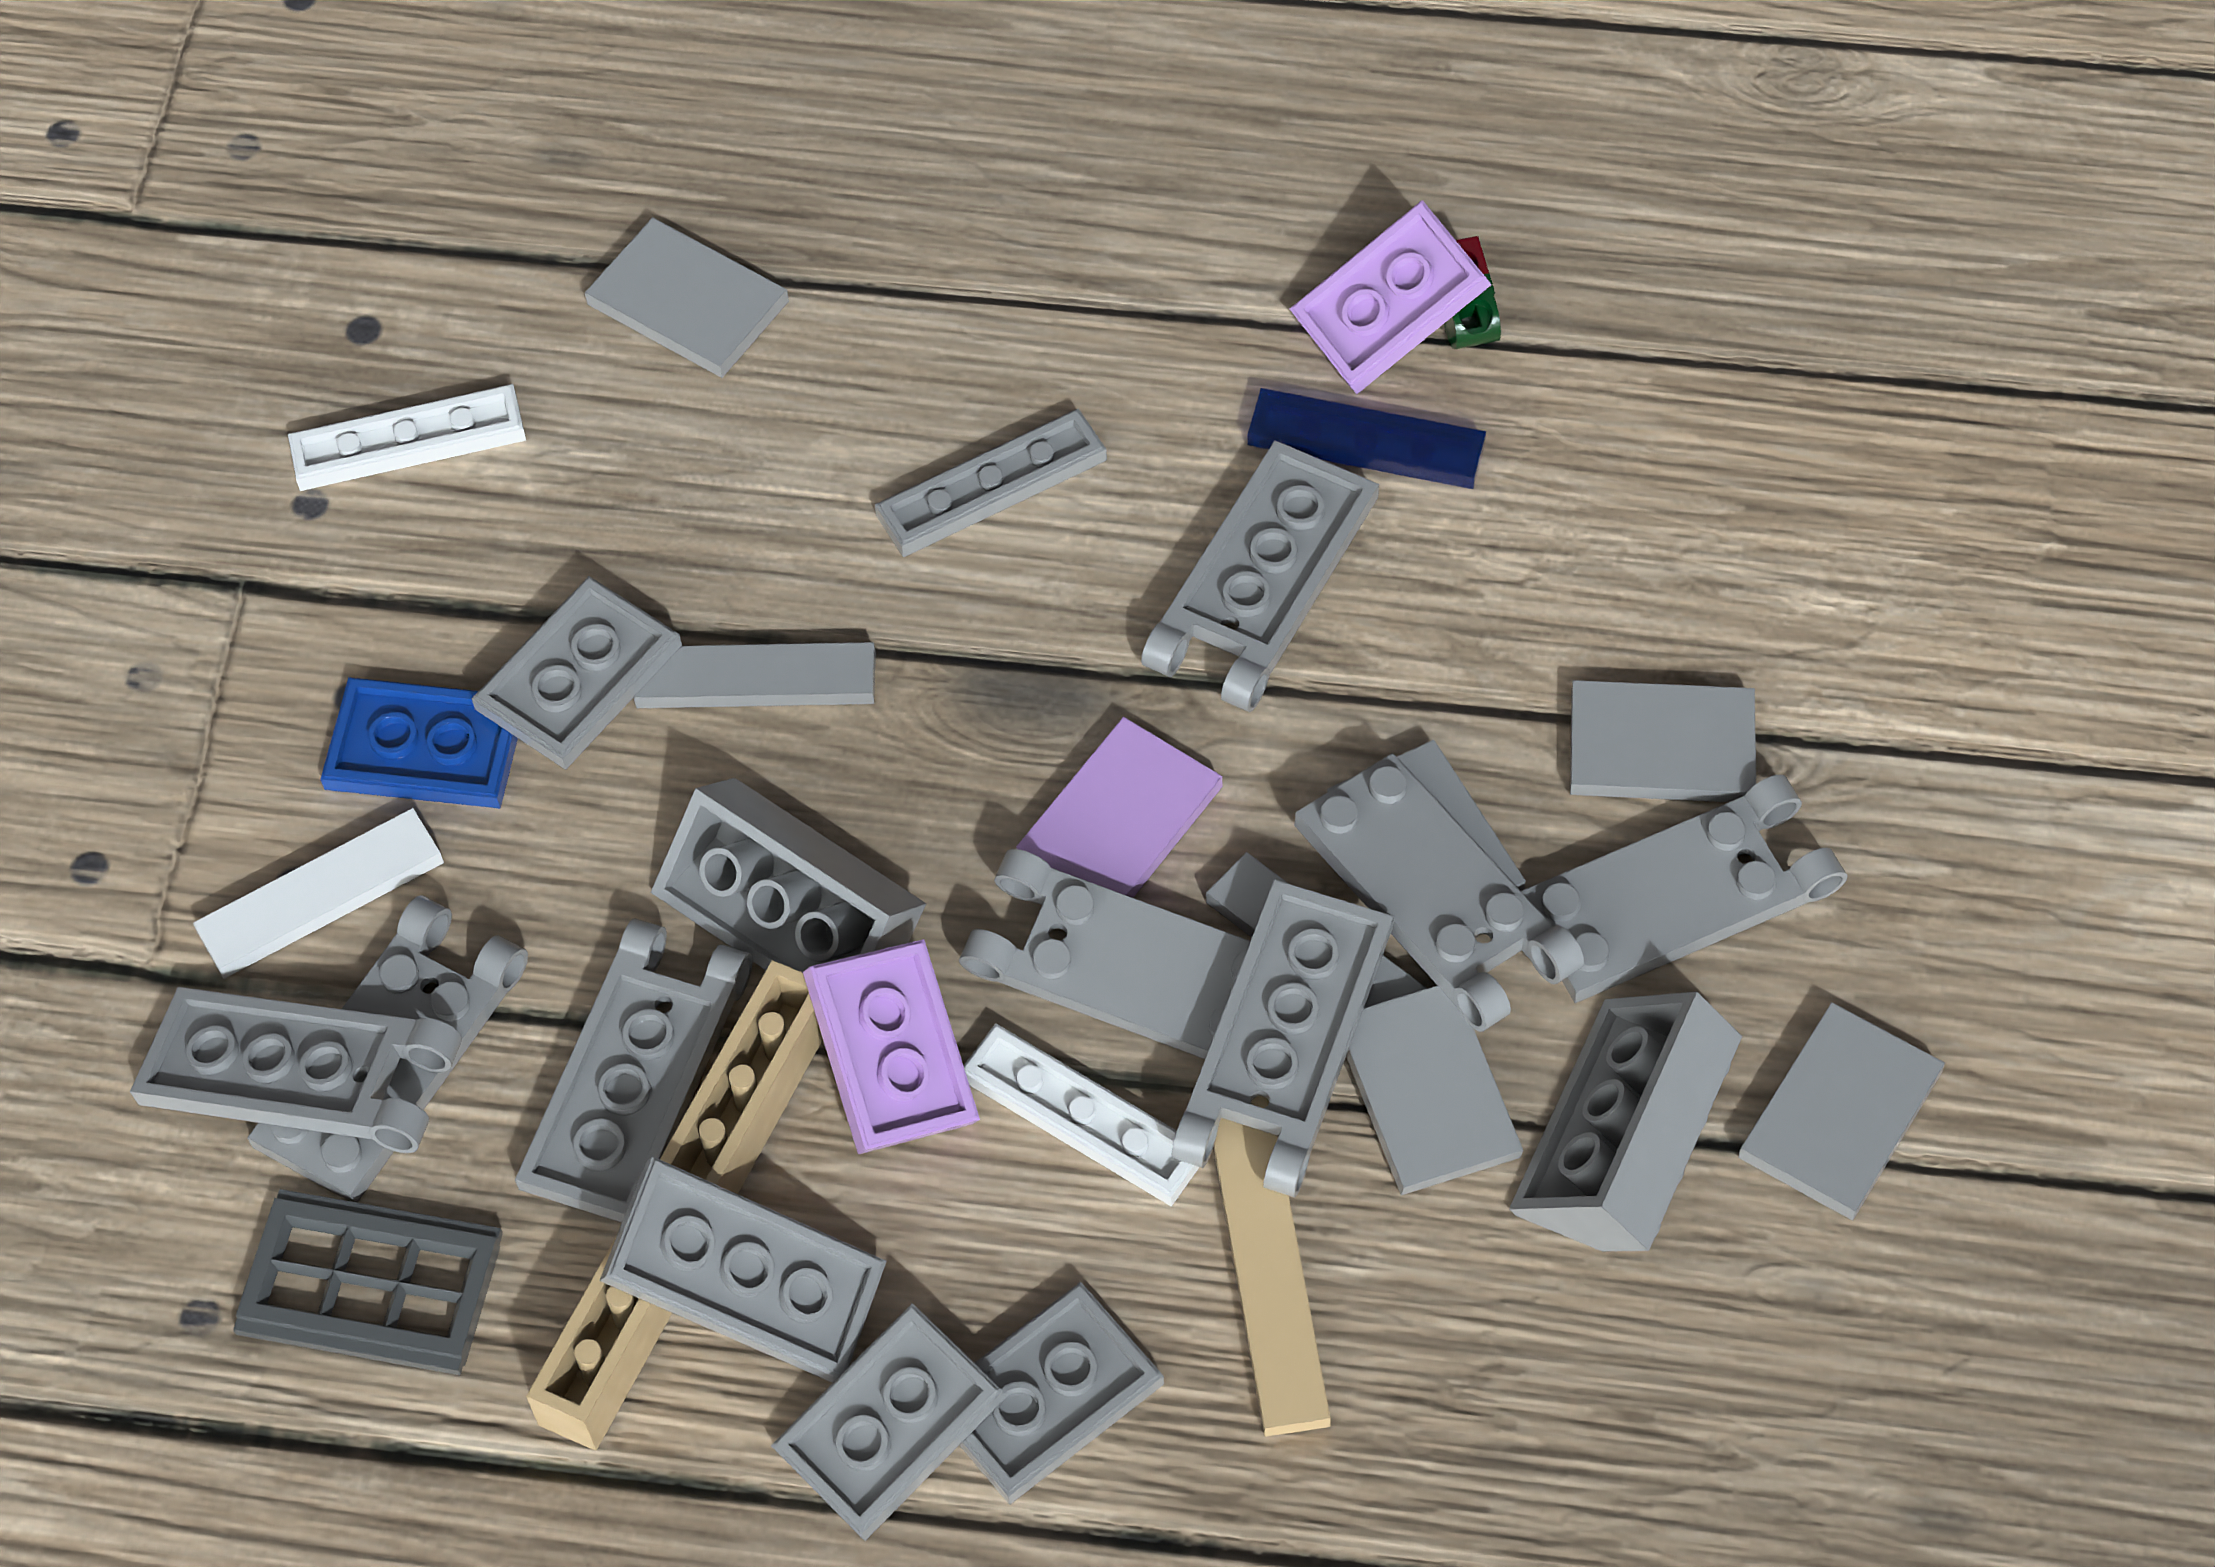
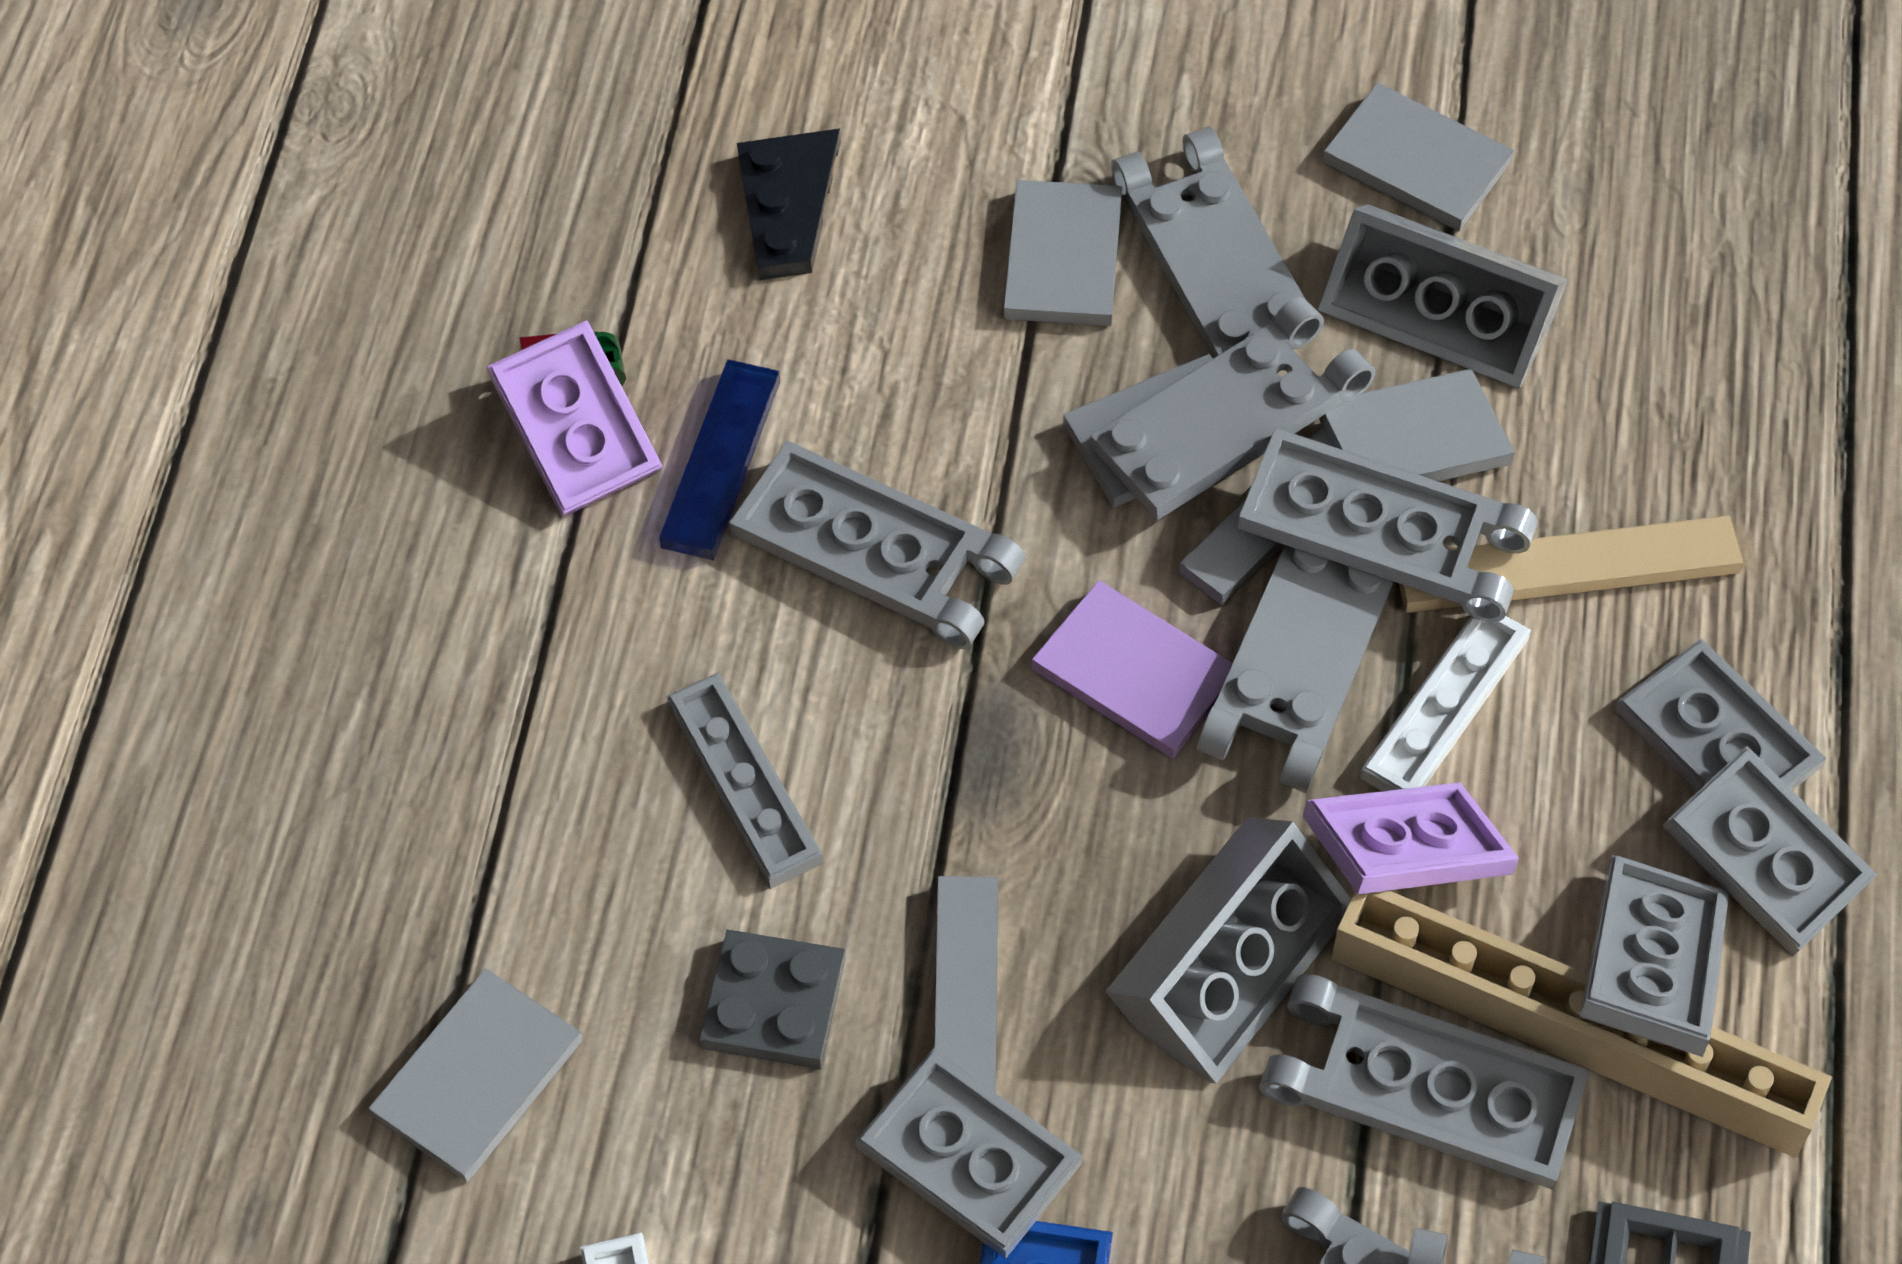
camera: 90 degrees left, 0 degrees up
none -> dark grey plate [700,929,846,1069]
none -> black wing [737,128,841,280]

